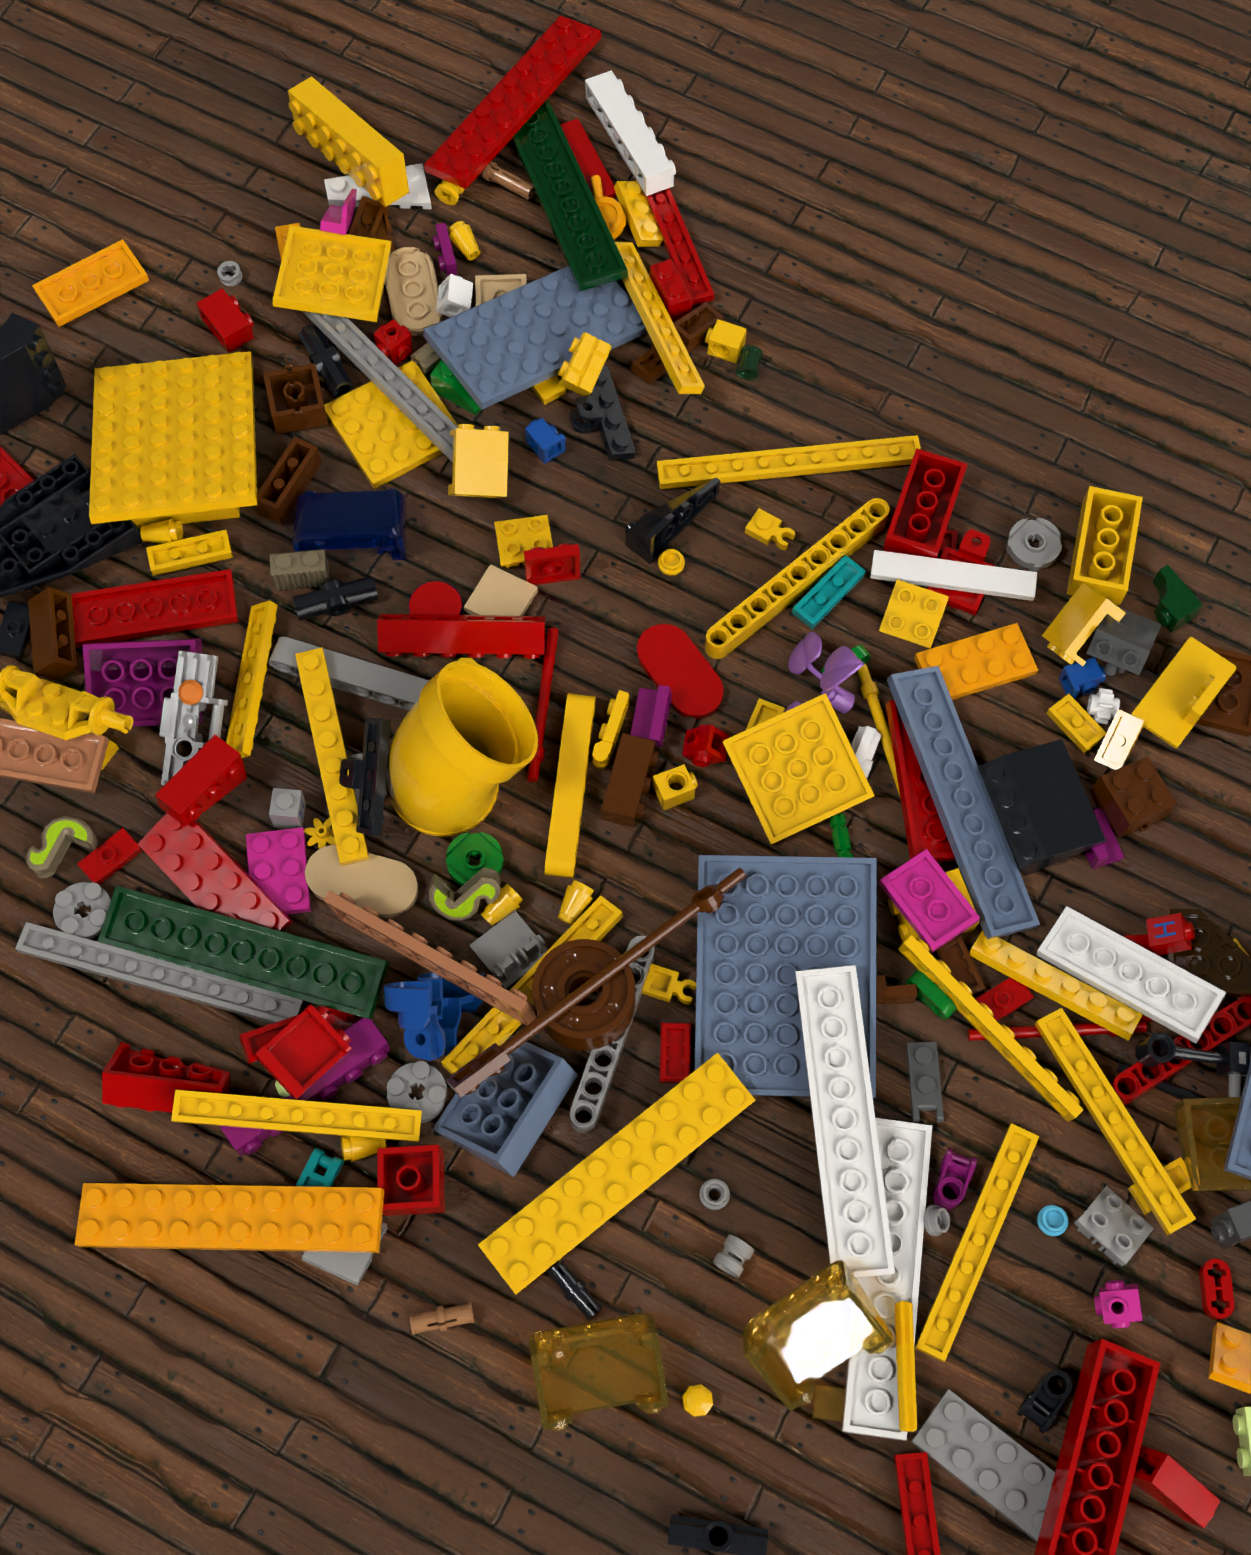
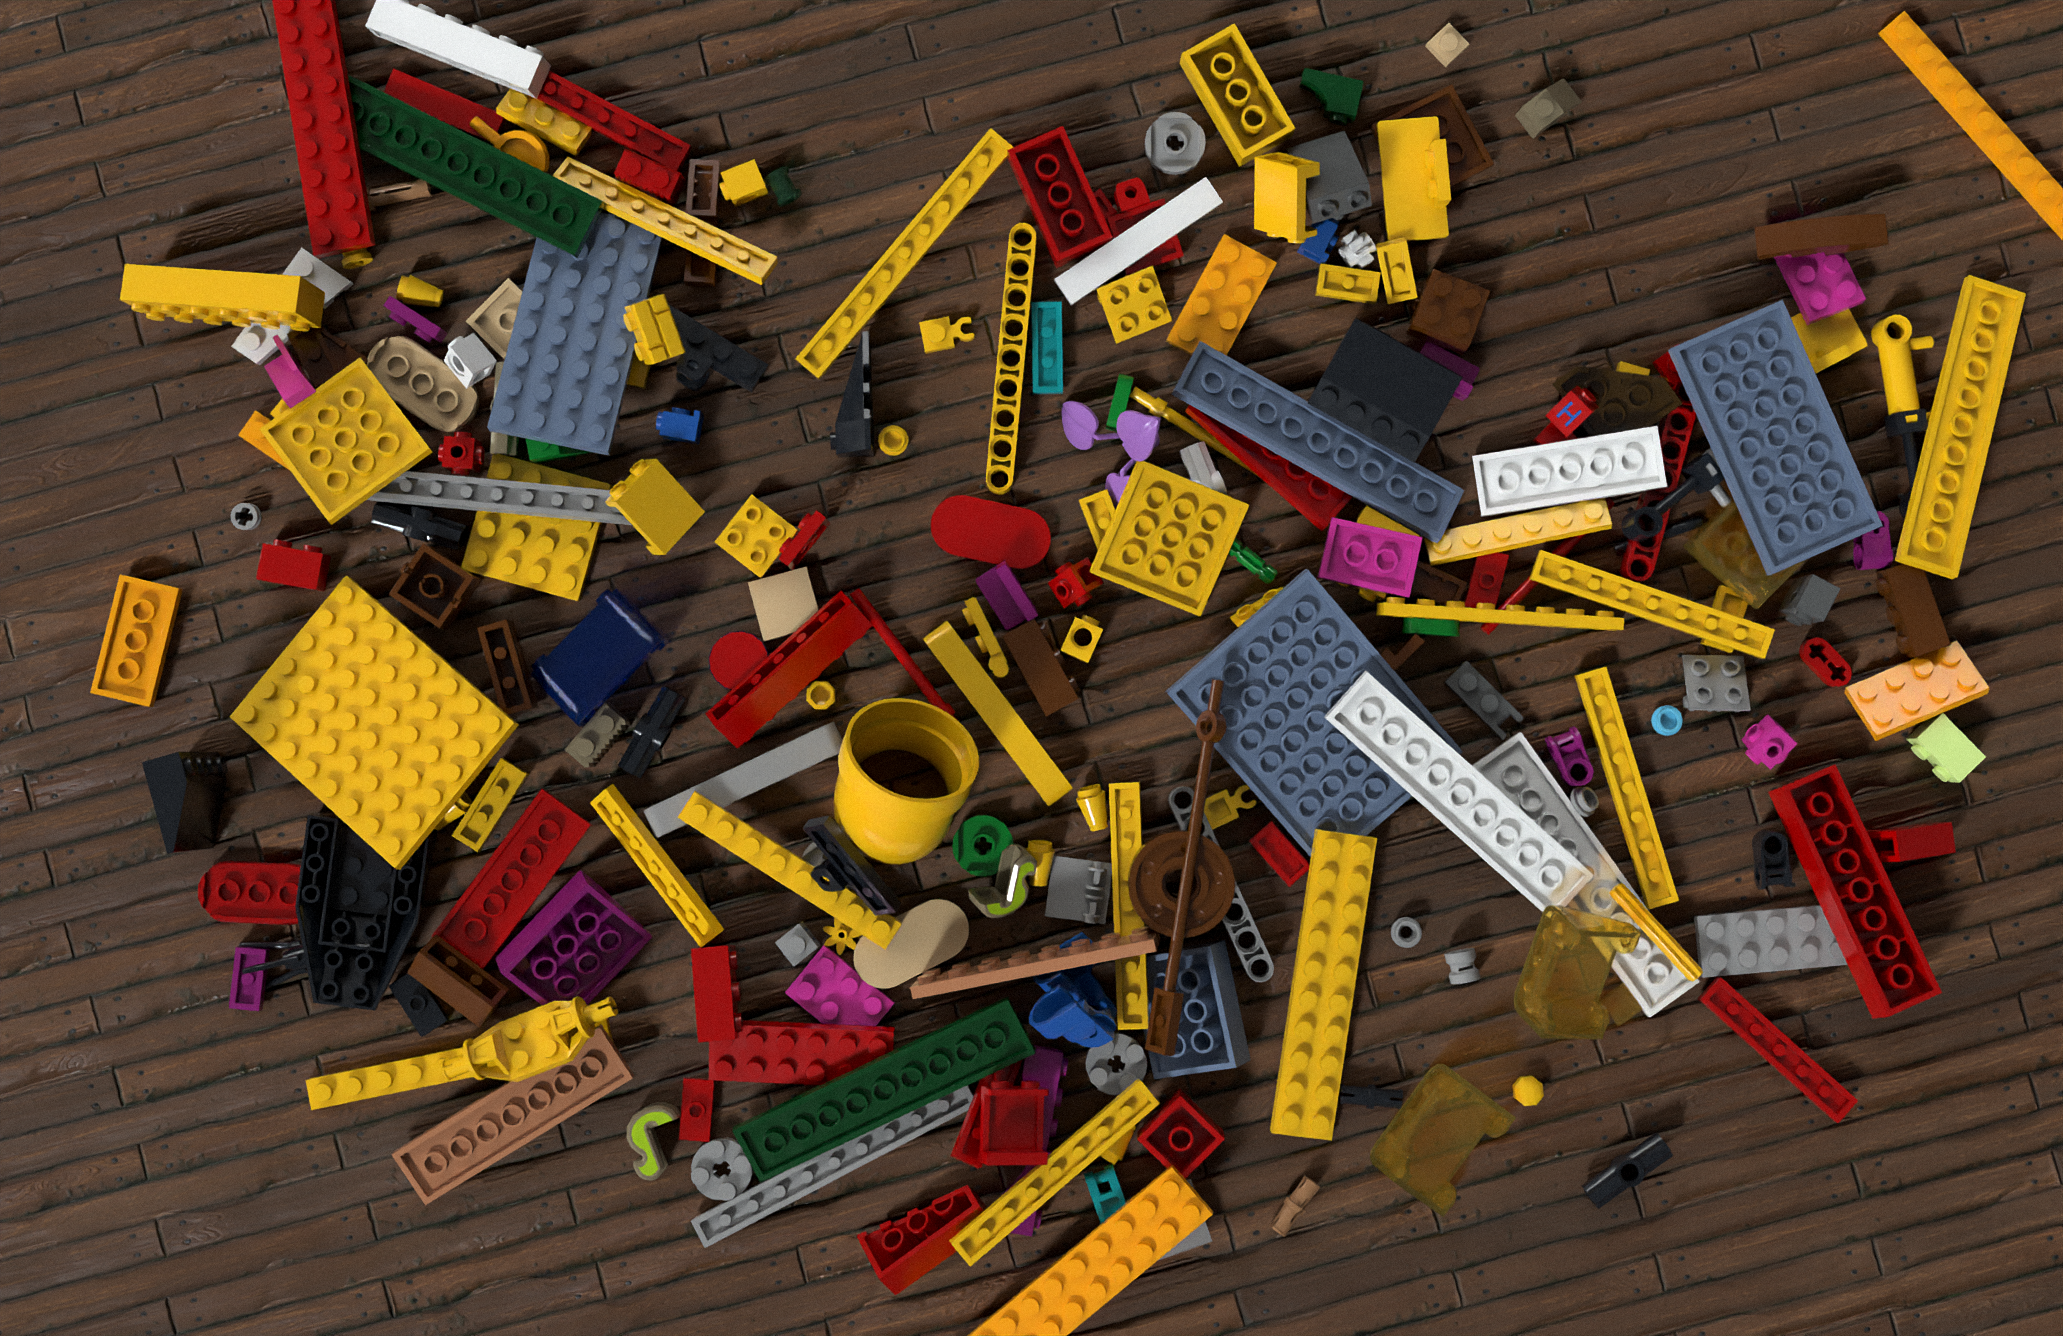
camera: 45 degrees left, 20 degrees up
light grey piece [159,651,228,785] -> none

